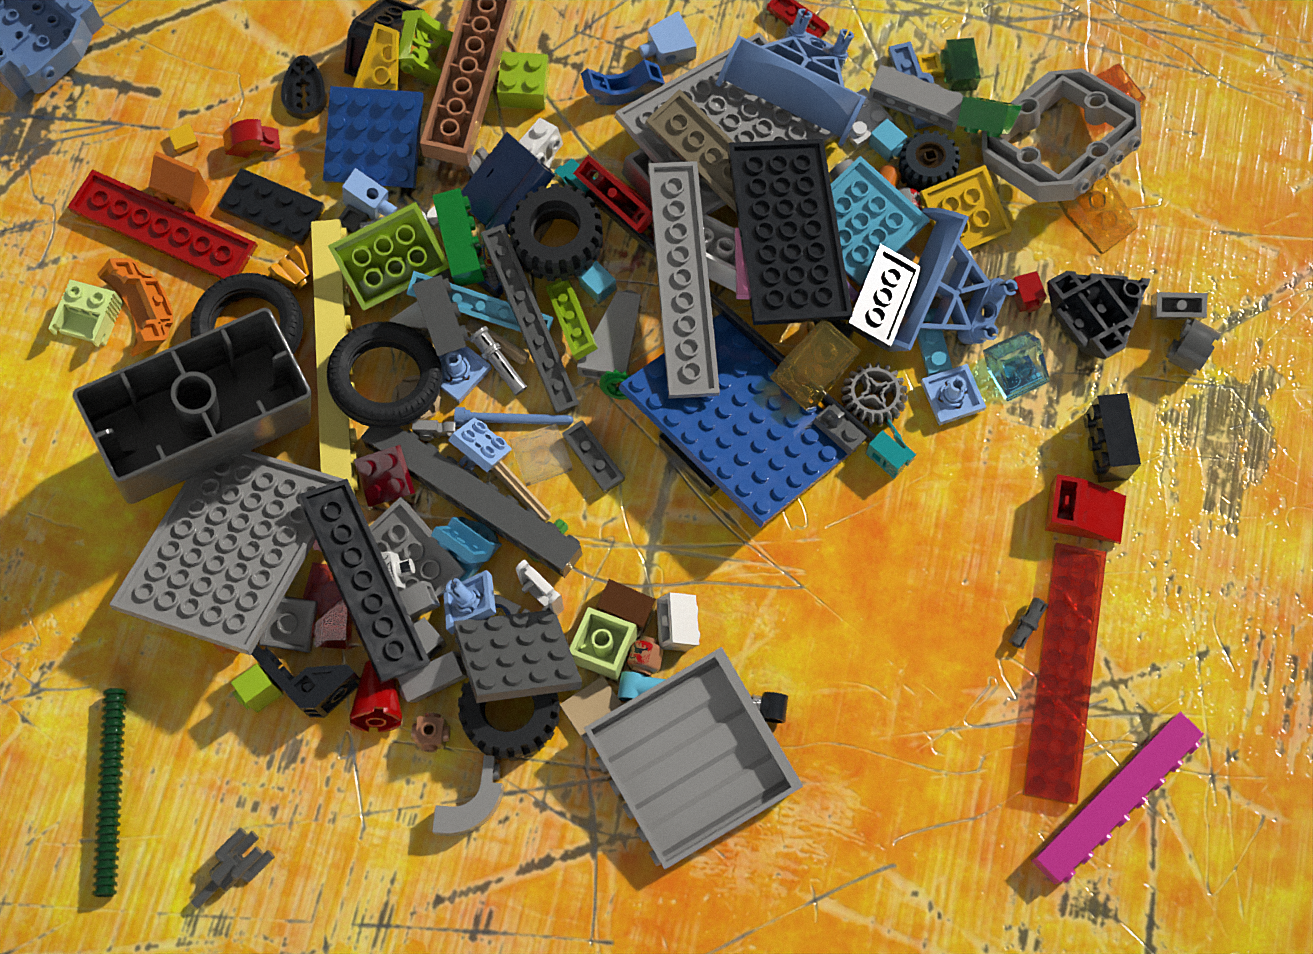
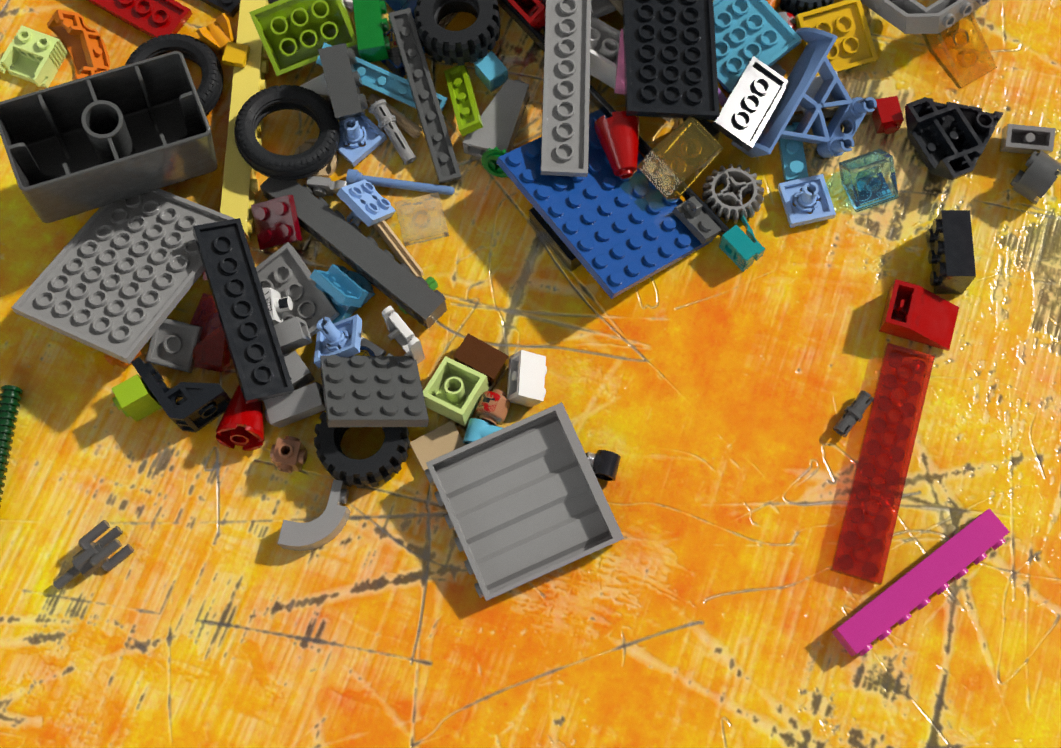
camera: 10 degrees right, 0 degrees up
dark grey plate [562,420,625,494] -> none
none -> yellow tile [222,42,251,68]
none -> red cone [594,111,640,179]

